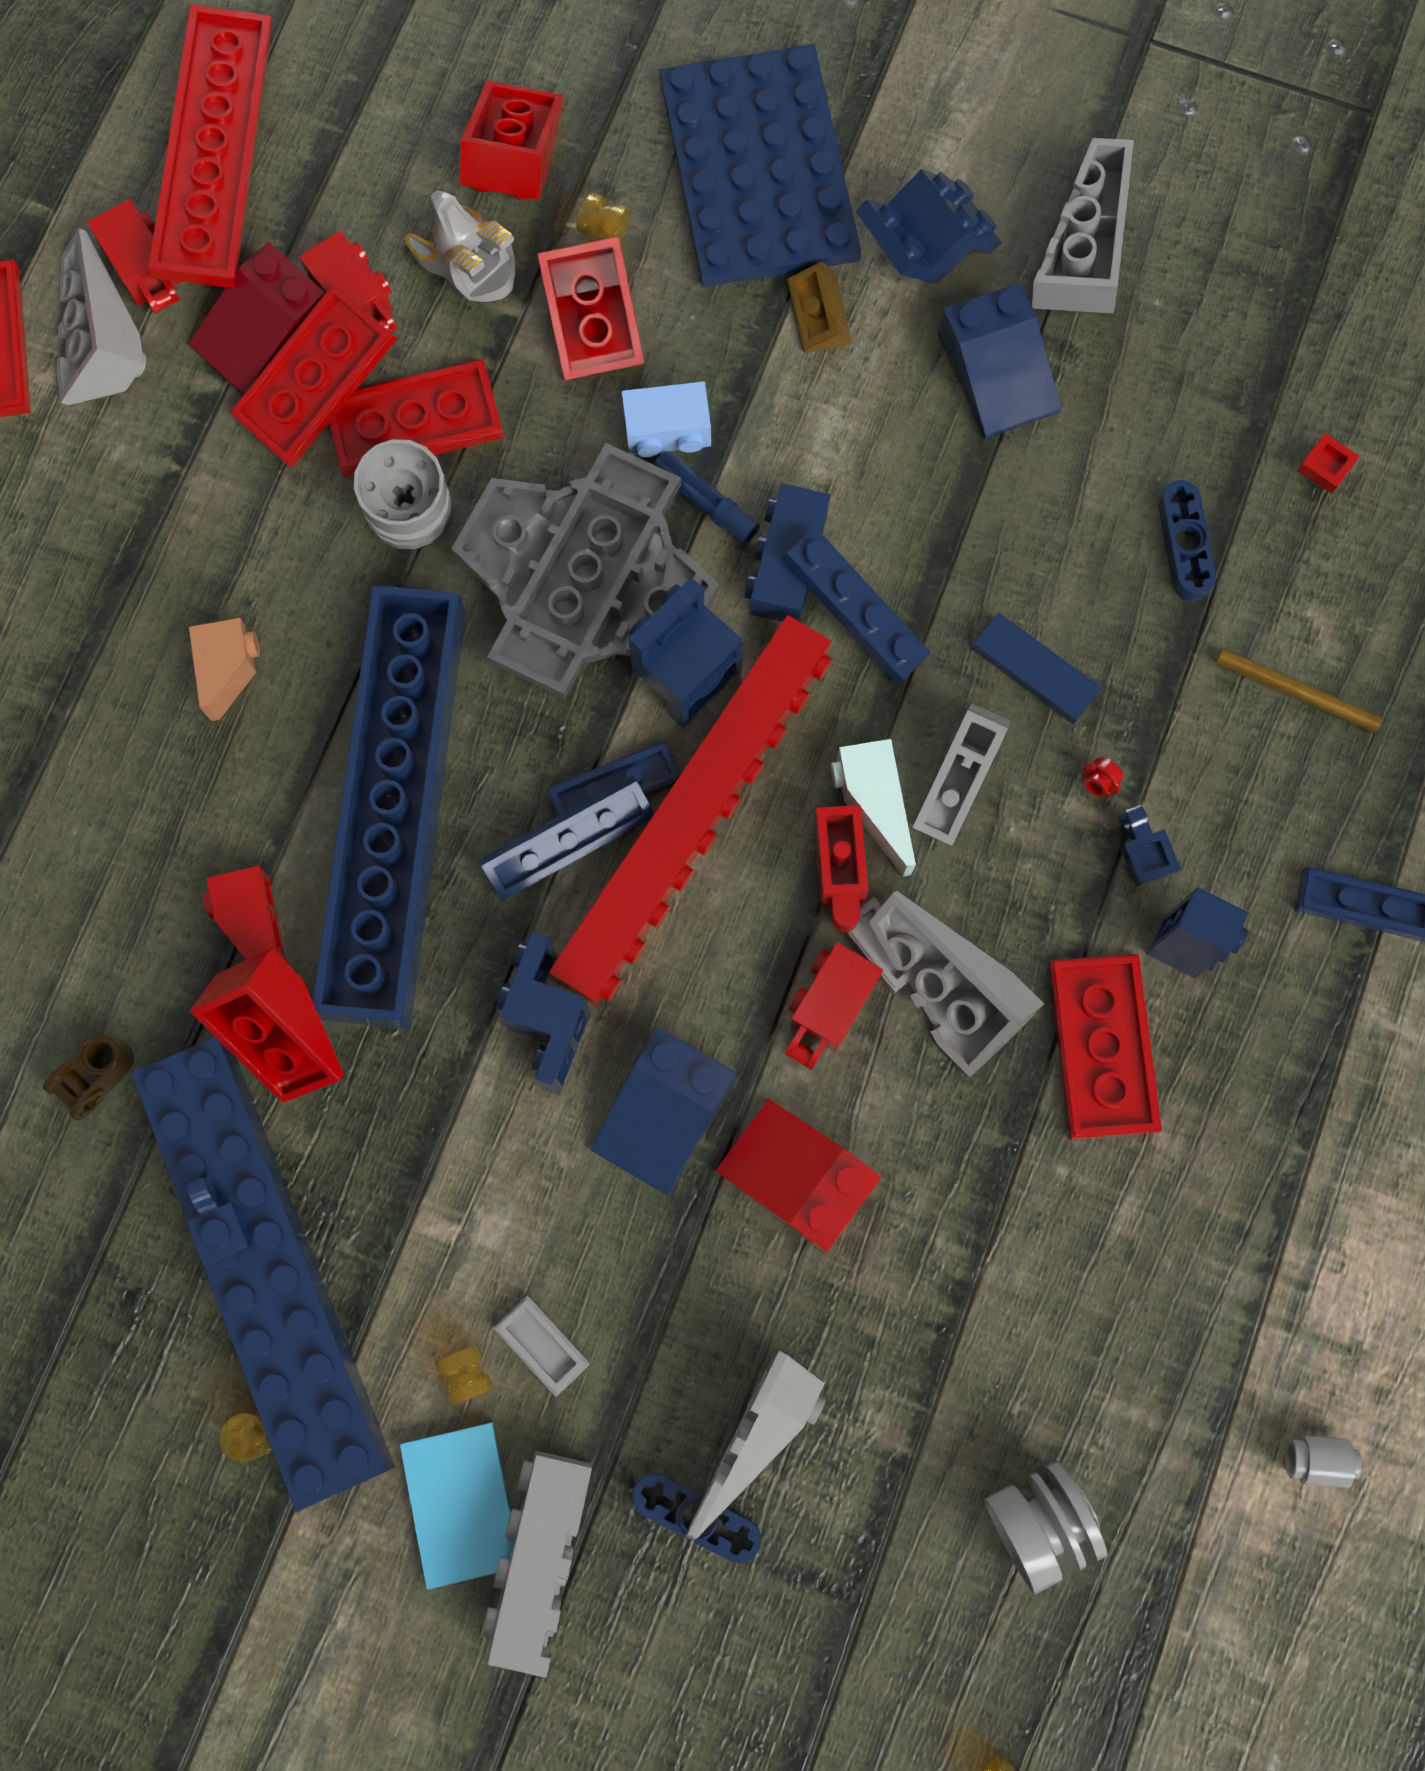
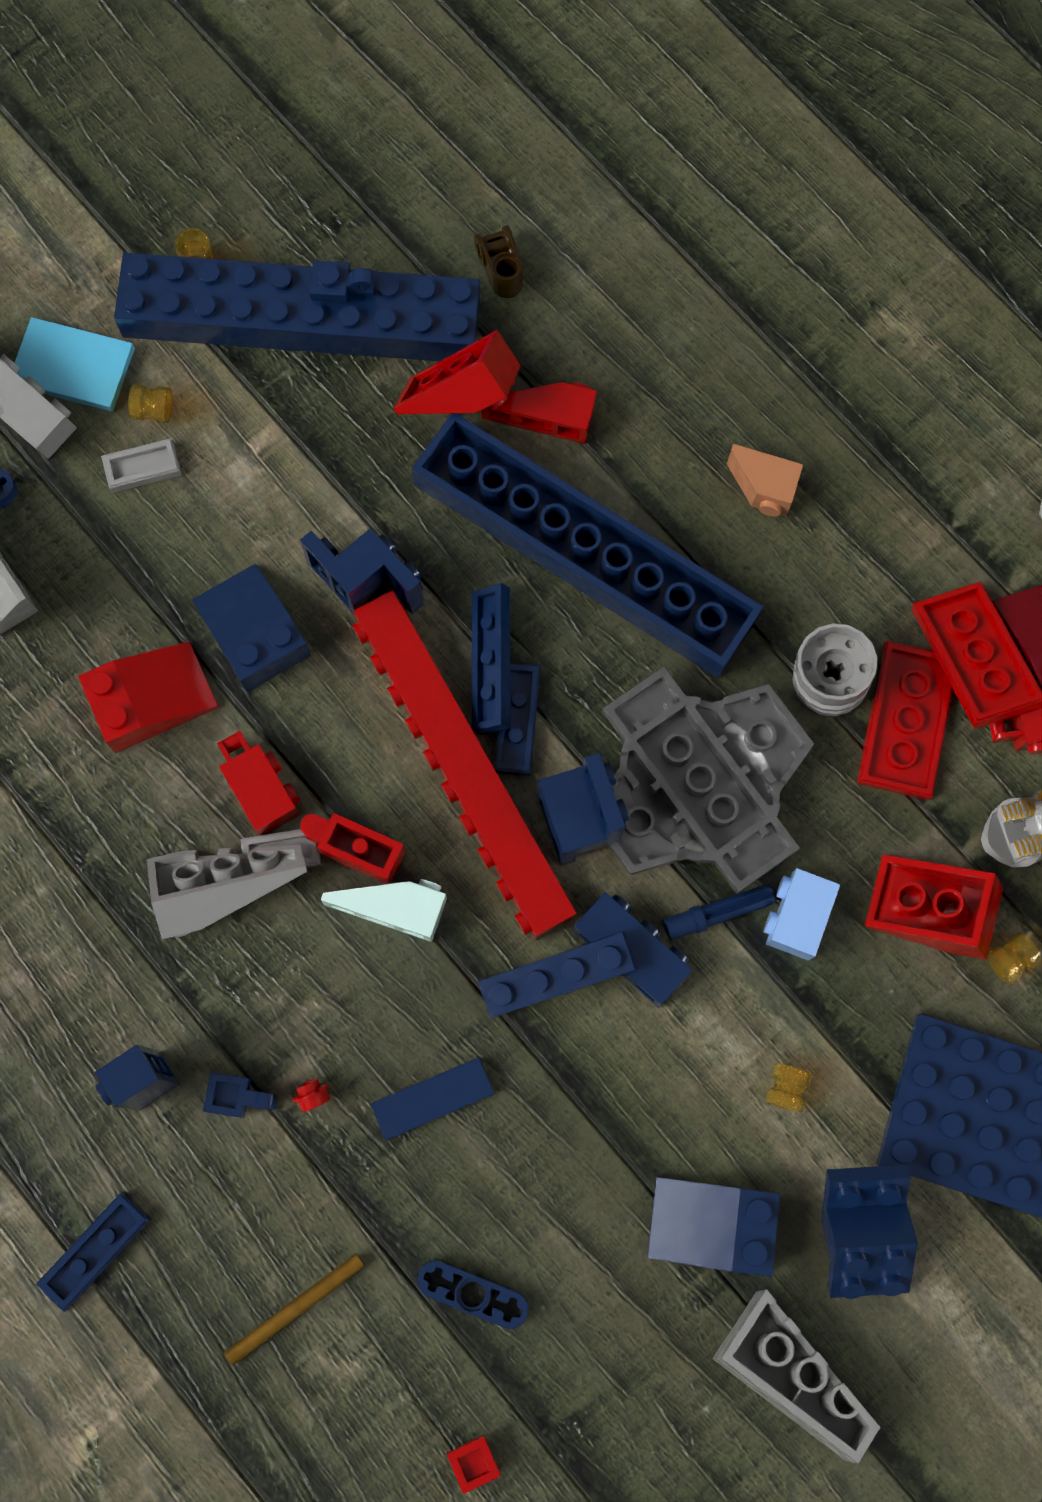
camera: 115 degrees right, 0 degrees up
pearl gold slope [787,261,852,353] -> none
light grey slope [913,703,1011,846] -> none
red tile [1048,954,1162,1140] -> none
none -> clear yellow wheel [764,1063,813,1113]

